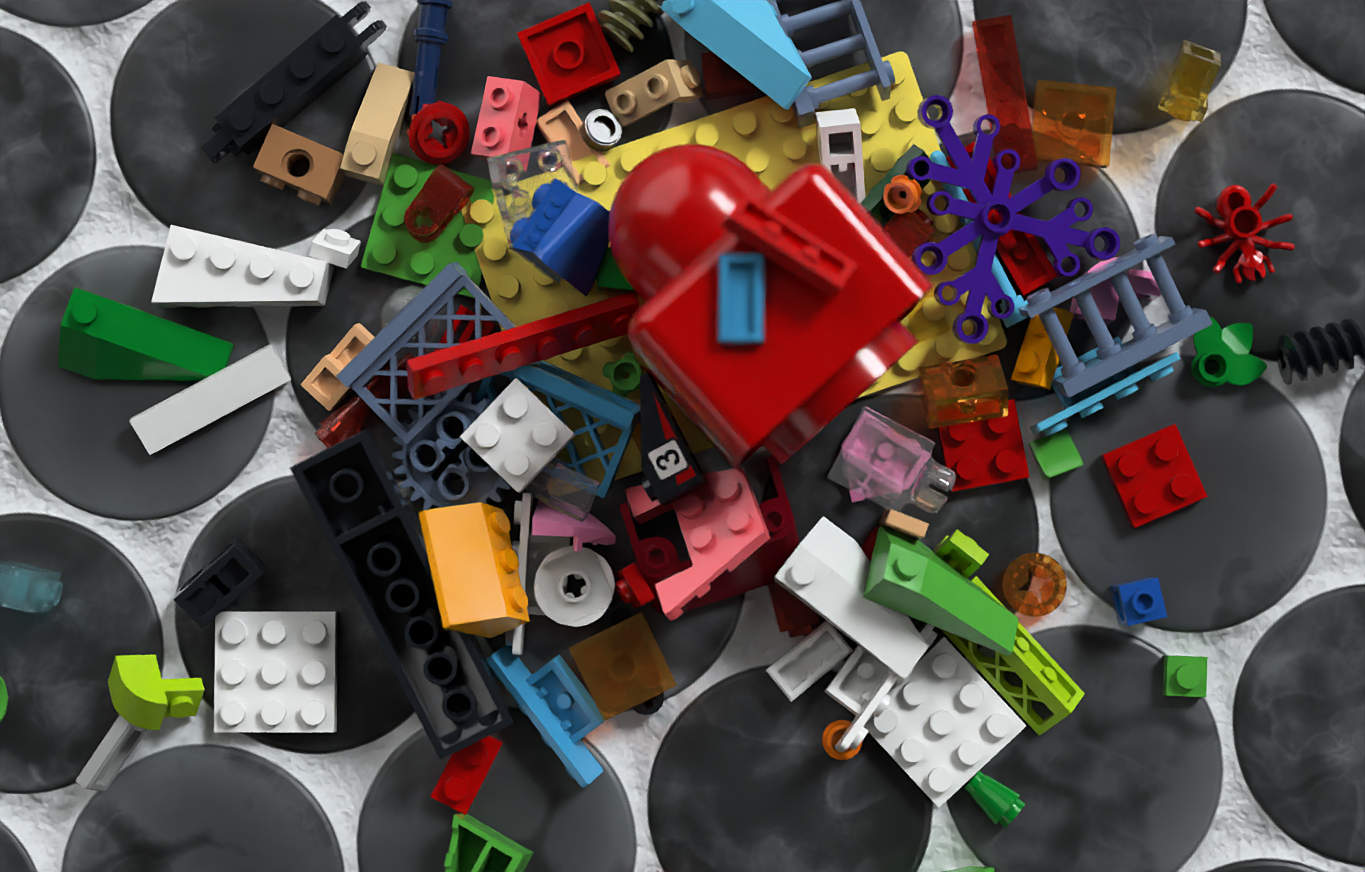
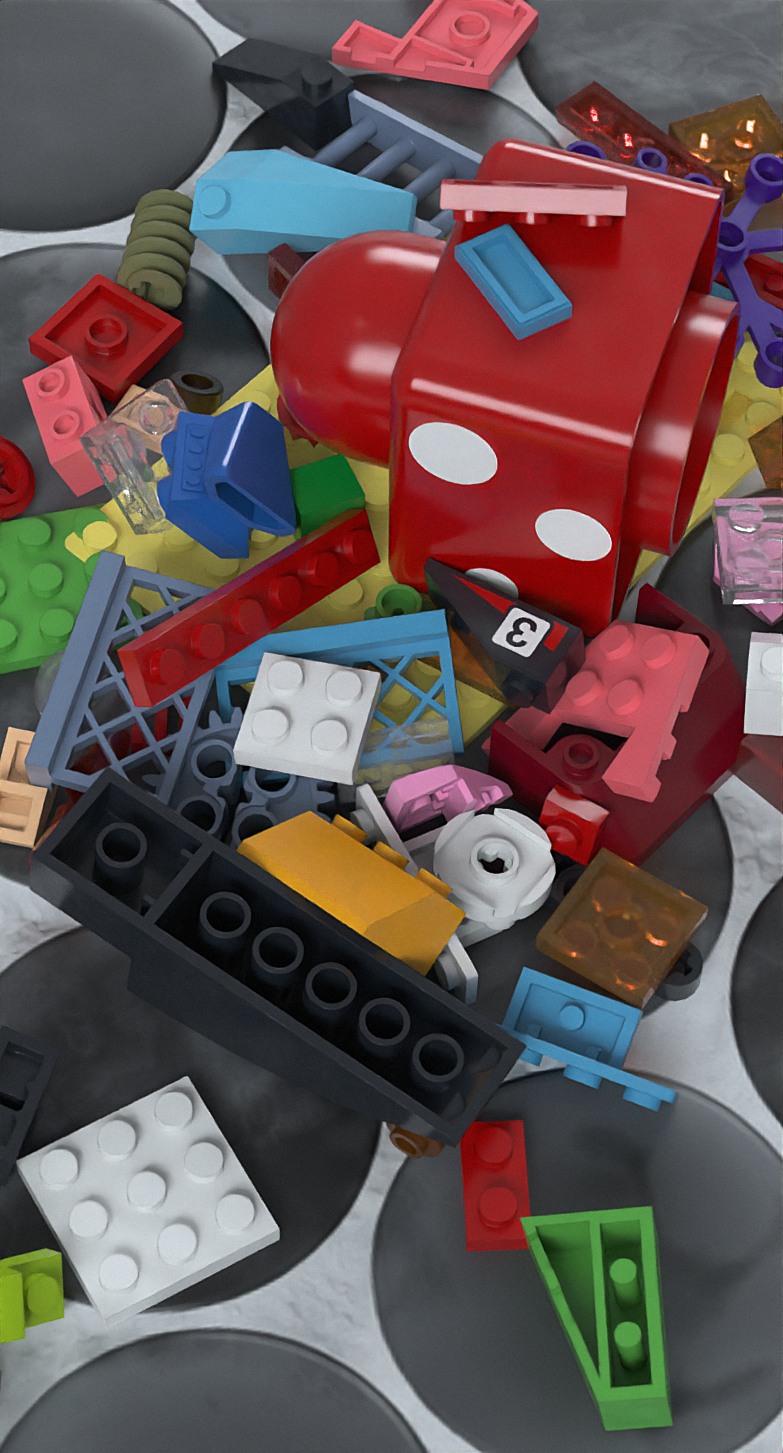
camera: 30 degrees left, 30 degrees down
clear red piece [404,164,475,243] -> none
tan bracket [605,60,704,127] -> none

